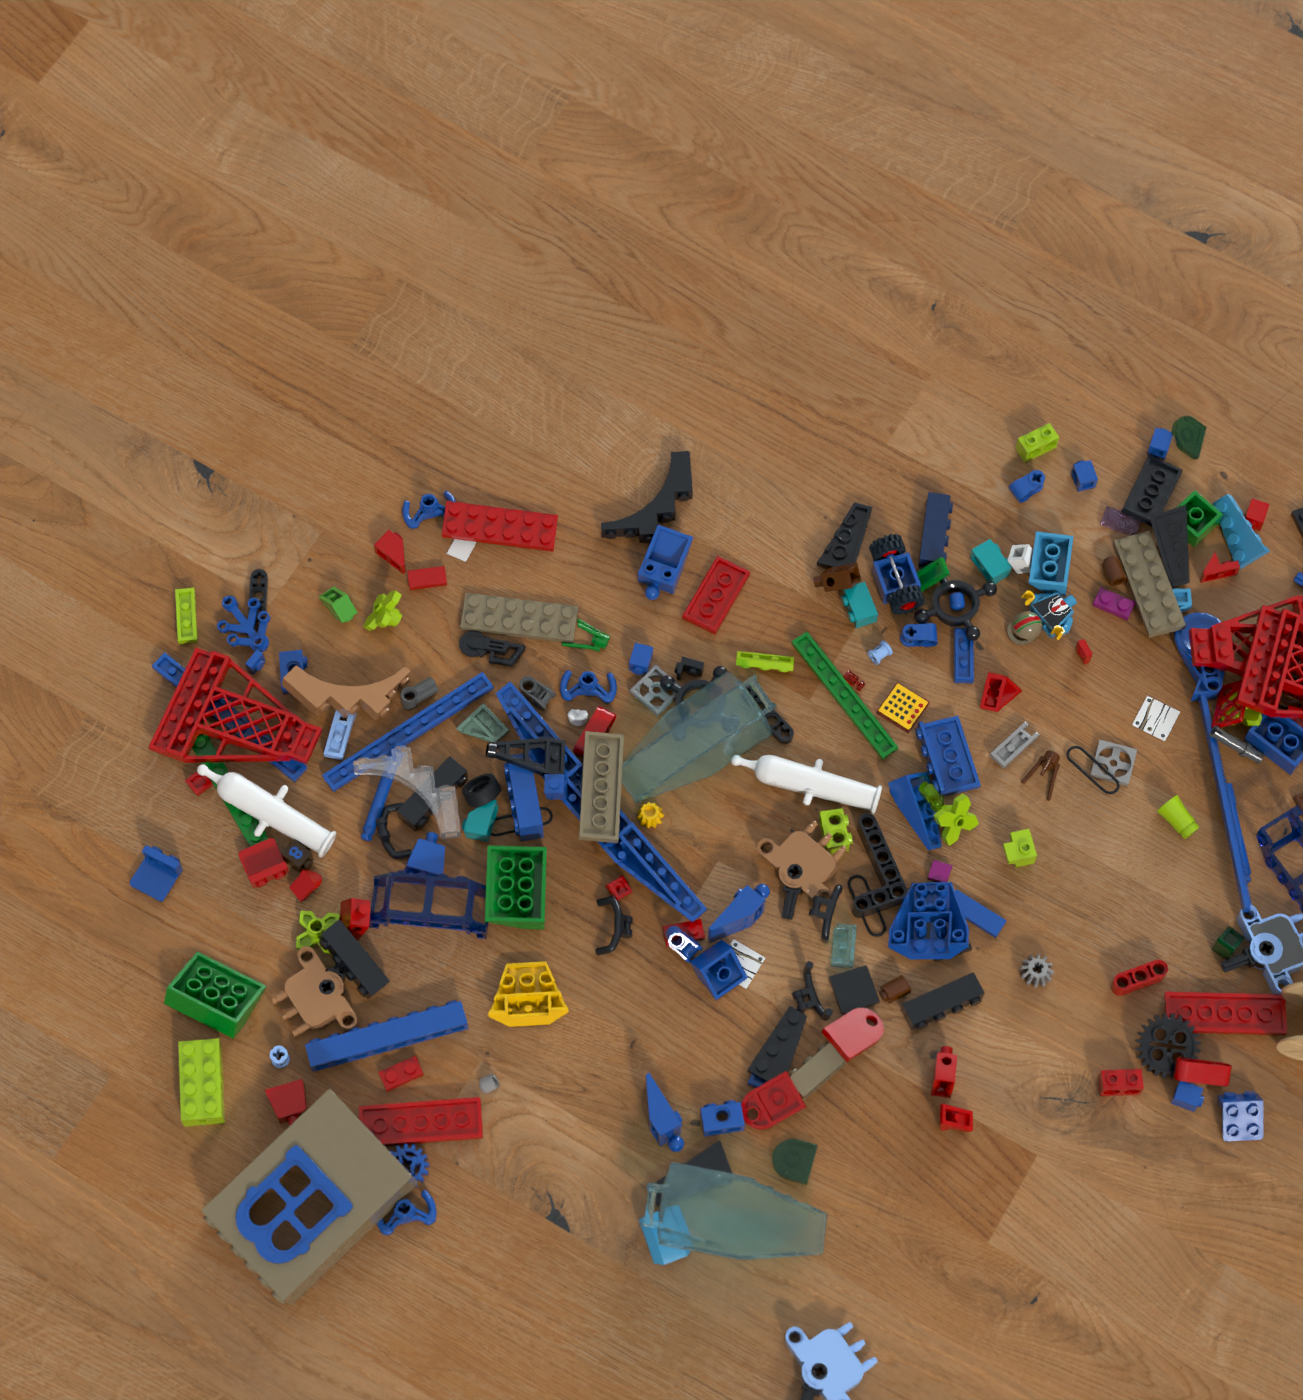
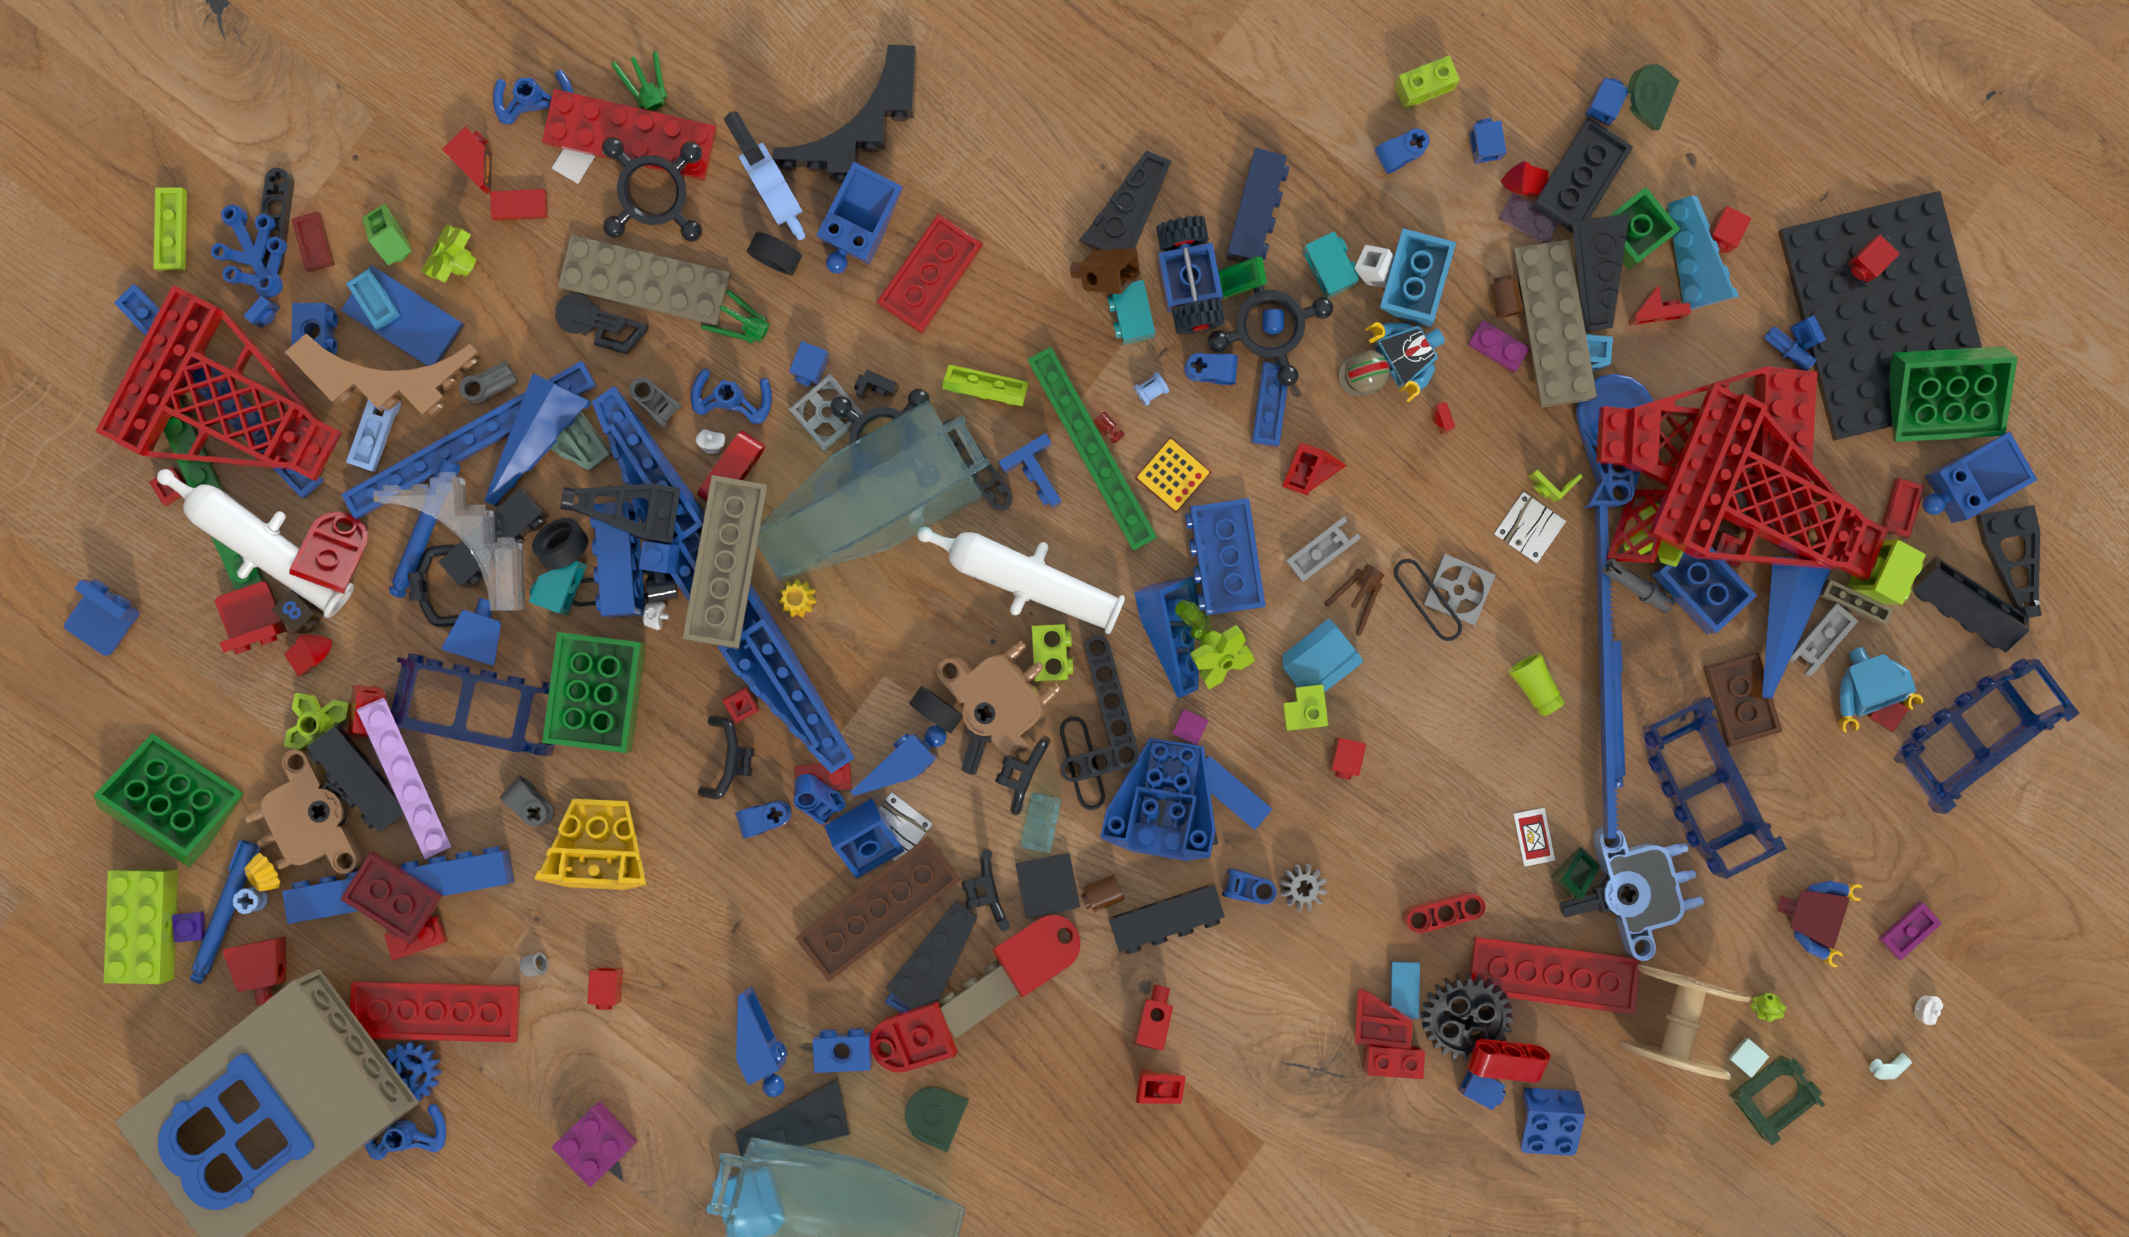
camera: 10 degrees right, 20 degrees up
none -> dark purple plate [172,911,206,943]
none -> blue piece [190,840,261,984]
none -> yellow piece [244,853,281,891]
none -> tile [289,512,368,594]
none -> clear red tile [291,211,335,272]
none -> dark red tile [340,851,444,944]
none -> blue tile [341,265,464,366]
none -> dark azure tile [346,269,401,330]
none -> lavender plate [356,698,451,859]
none -> blue wedge [484,373,591,506]
none -> dark grey piece [500,776,555,826]
none -> magenta brick [552,1101,638,1188]
none -> red brick [587,967,623,1010]
none -> black piece [602,137,702,242]
none -> green plant [611,51,668,111]
none -> white piece [643,601,669,630]
none -> black piece [646,570,678,602]
none -> light blue piece [724,111,805,240]
none -> blue piece [735,800,792,839]
none -> black tyre [746,232,802,275]
none -> reddish brown plate [796,836,962,982]
none -> black tyre [909,686,963,733]
none -> blue bracket [999,433,1061,509]
none -> blue piece [1222,868,1277,904]
none -> dark azure slope [1282,619,1364,692]
none -> red brick [1329,737,1366,780]
none -> red wing [1355,988,1414,1049]
none -> dark azure tile [1390,961,1420,1019]
none -> red tile [1501,161,1549,199]
none -> sticker [1514,808,1555,867]
none -> lime bracket [1528,470,1583,502]

